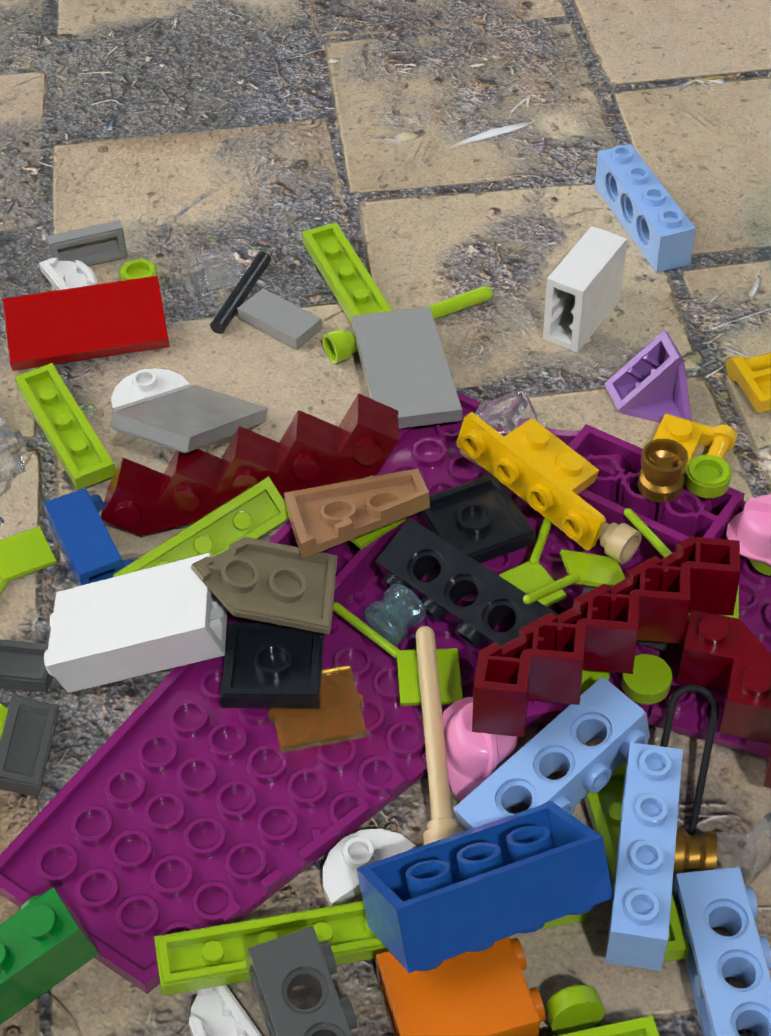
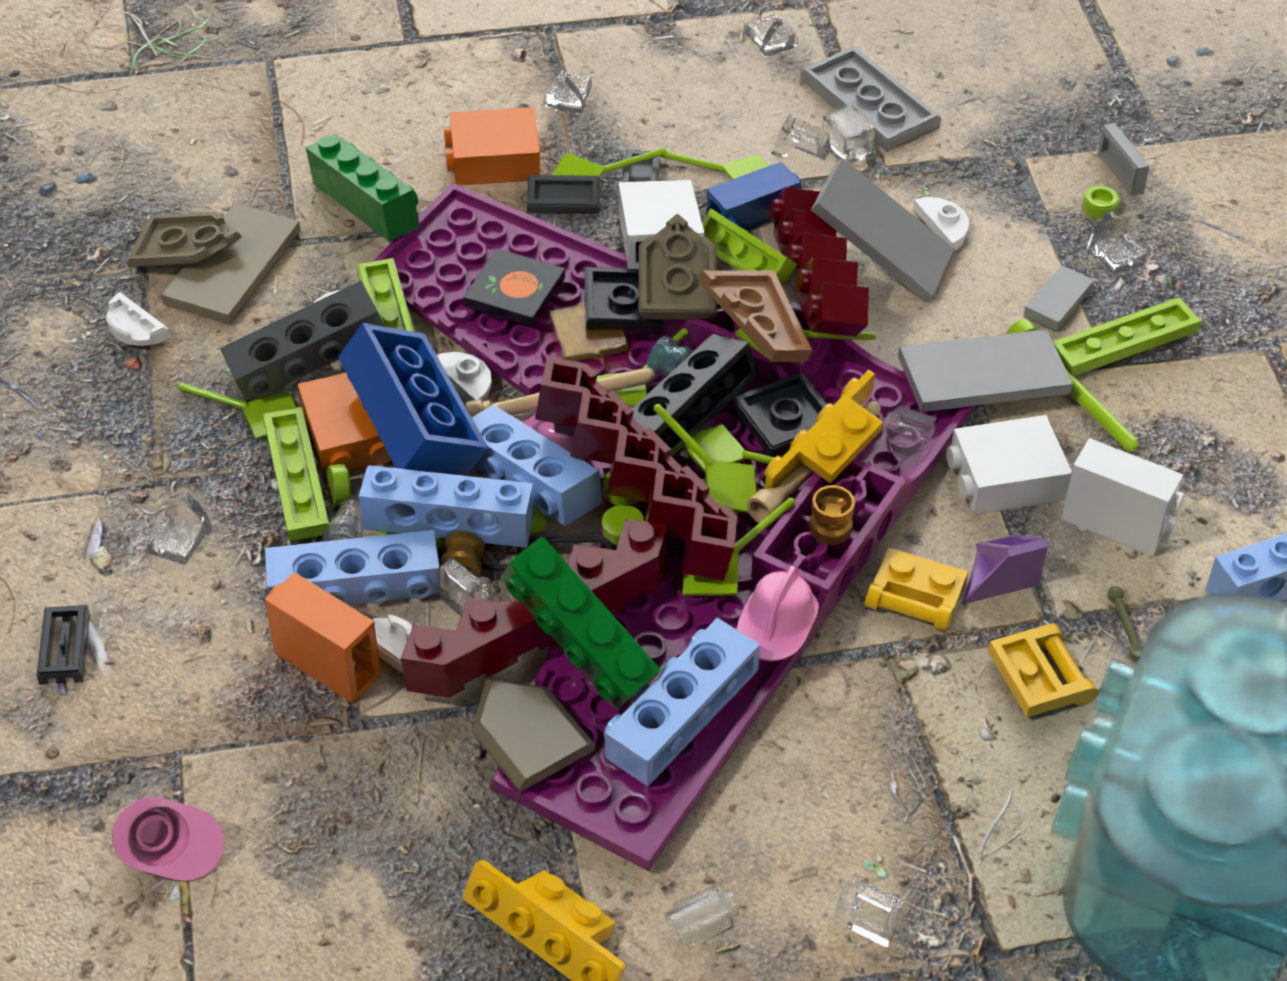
camera: 85 degrees right, 0 degrees up
red tile [2,275,170,371] -> none
lime plate [14,363,116,490] -> none
white plate [39,258,98,290] -> none
black bar [210,251,271,334] -> none
lime tile [684,455,732,498] -> none
none -> clear cone [323,500,364,542]
none -> tile [463,249,565,327]
none -> white brick [946,415,1072,515]
none -> olive hinge [1108,586,1148,662]

